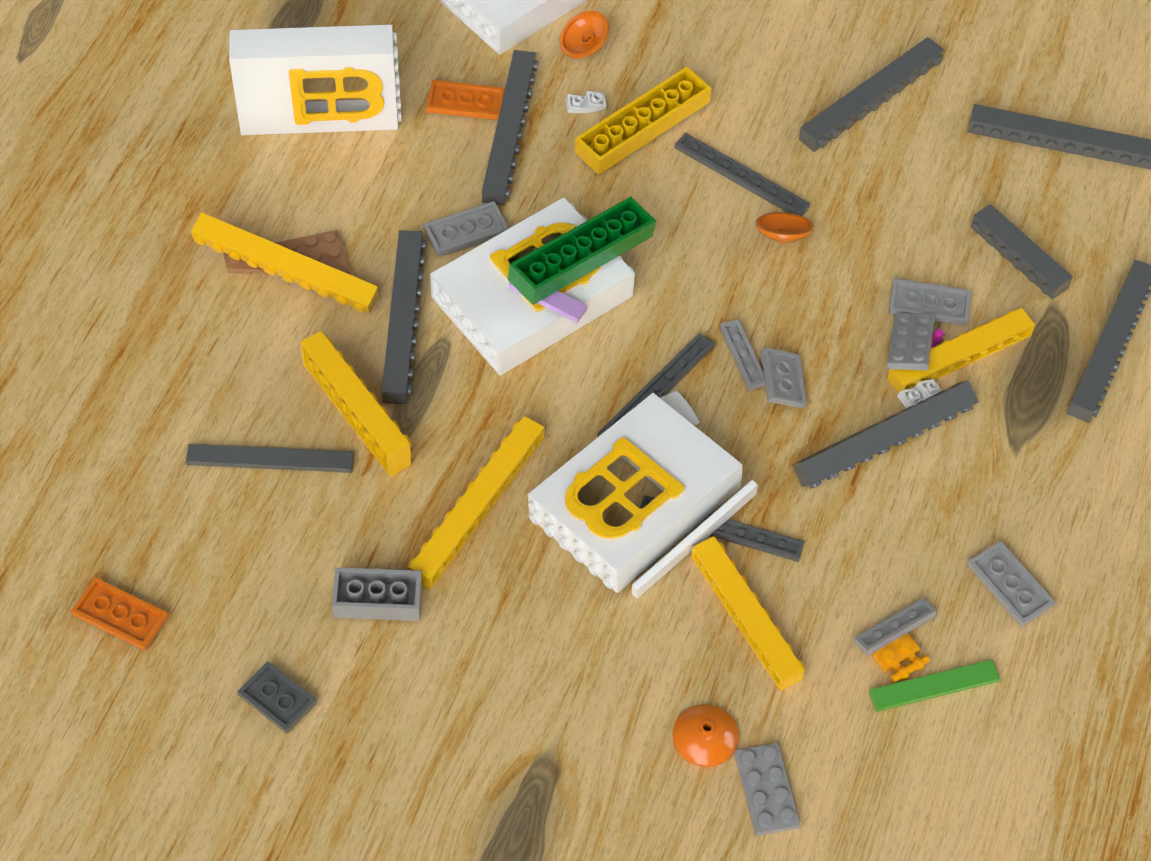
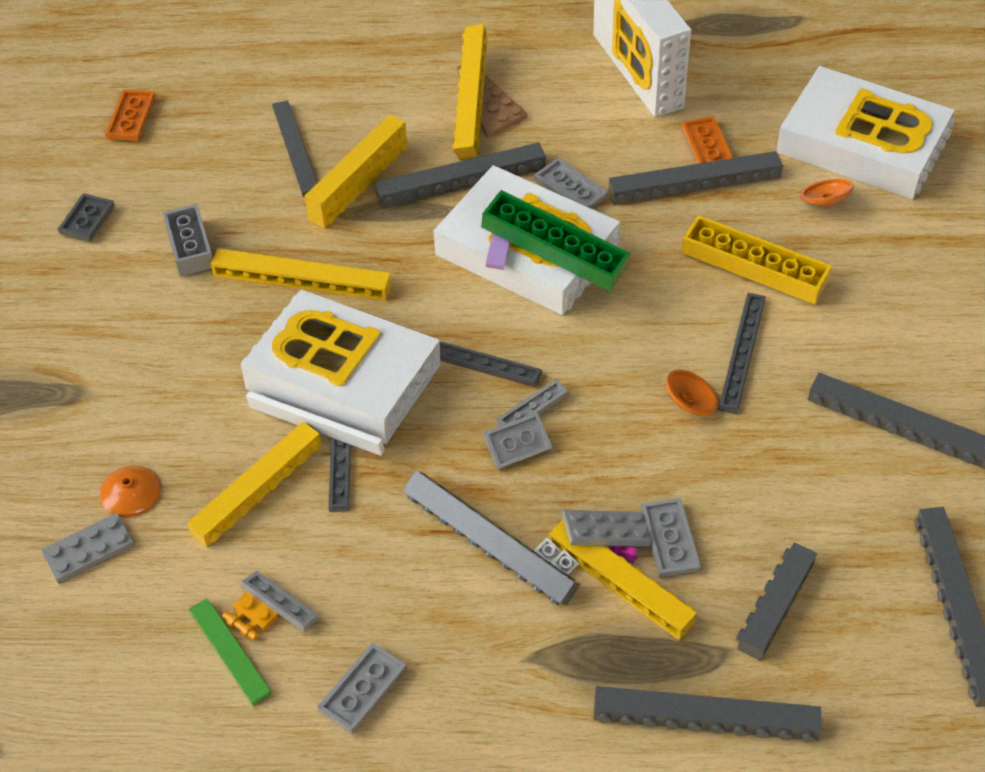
camera: 75 degrees right, 5 degrees down
white slope [565,91,606,113] -> none
white slope [660,391,700,426] -> none

